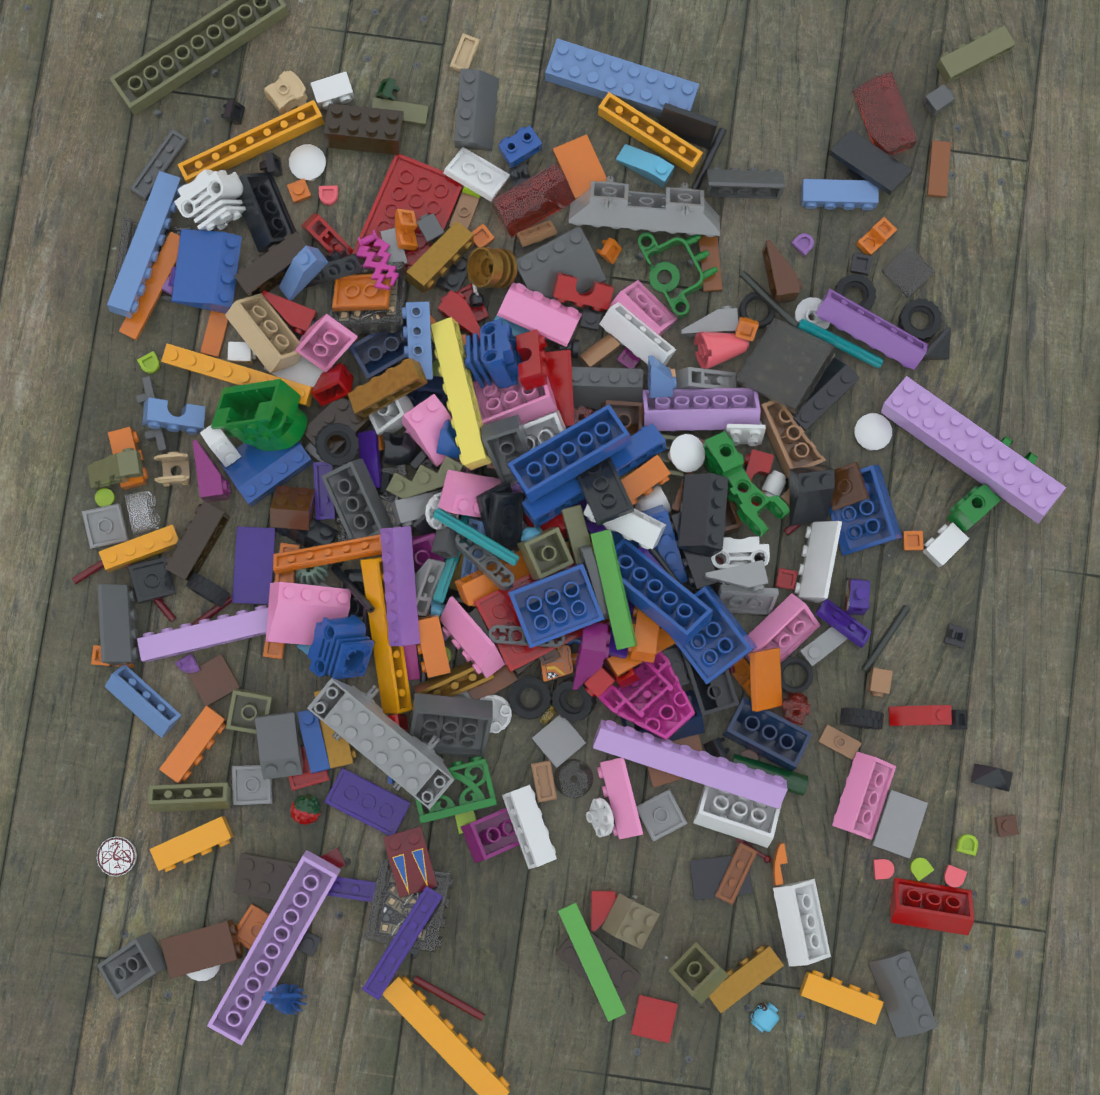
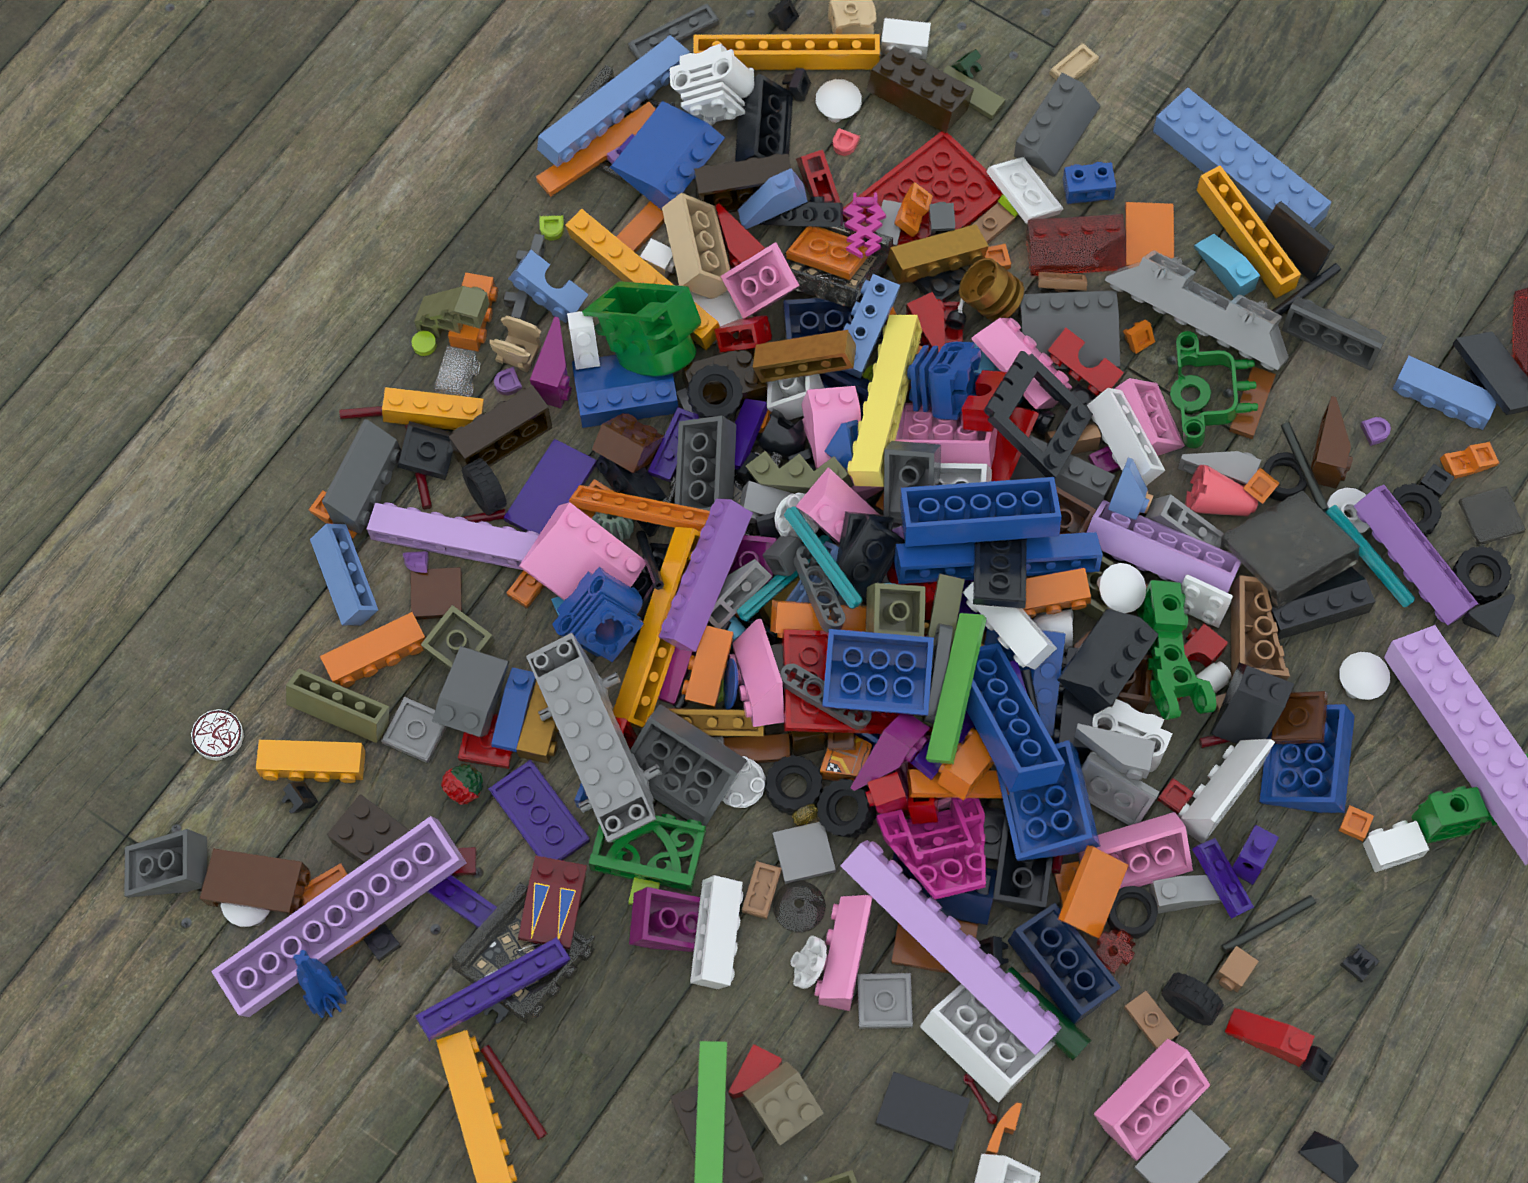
camera: 30 degrees right, 15 degrees down
light grey tile [82,503,129,549] -> none
orange plate [287,179,312,204] -> none
black tile [509,164,532,188] -> none
dark orange tile [714,842,758,905] -> none
none -> black tile [282,782,318,814]
none -> medium lavender tile [494,367,522,396]
none -> blue piece [723,658,738,710]
none -> black hinge [984,351,1093,479]

